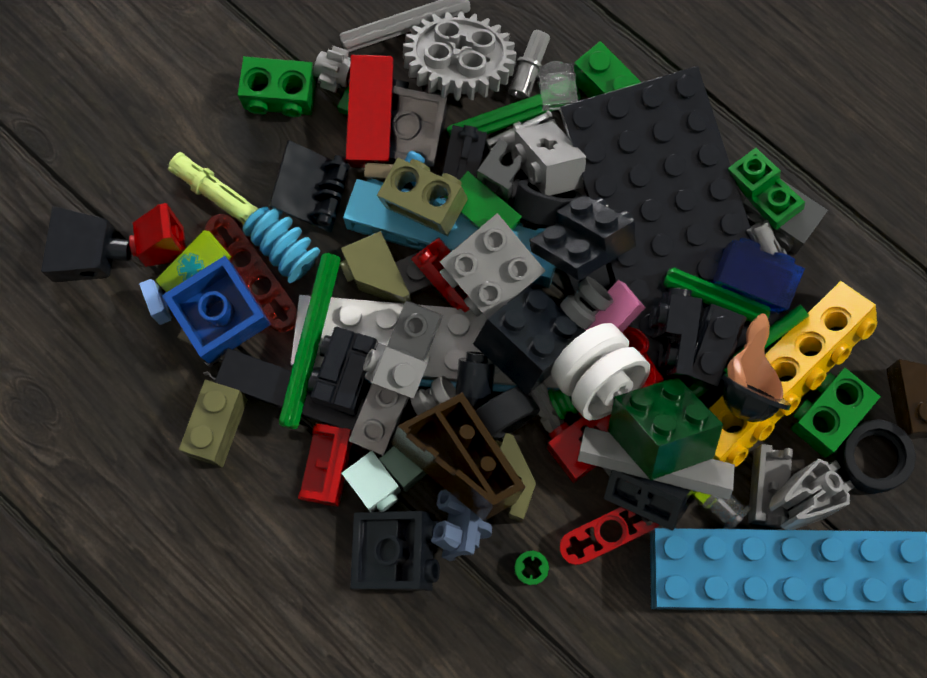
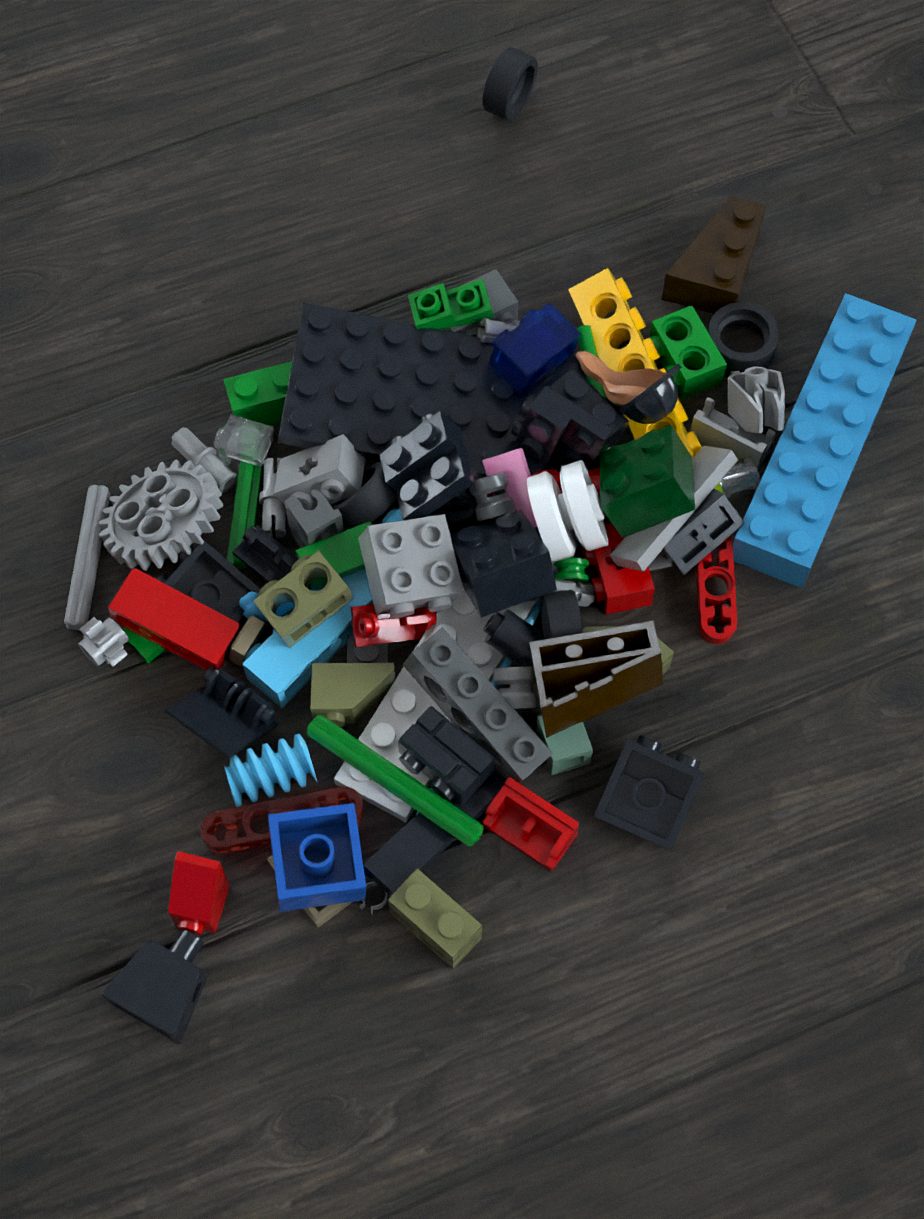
camera: 70 degrees left, 10 degrees down
light blue tile [139,279,172,325] -> none
lime tile [156,230,231,292] -> none
yellowish green pin [168,152,259,225] -> none
green brick [238,56,317,117] -> none
light aqua brick [342,451,401,512] -> none
light grey bracket [363,343,428,399] -> none
sand blue hips [431,489,493,561] -> none
green bush [514,550,549,585] -> none
green axle [663,268,771,322] -> none

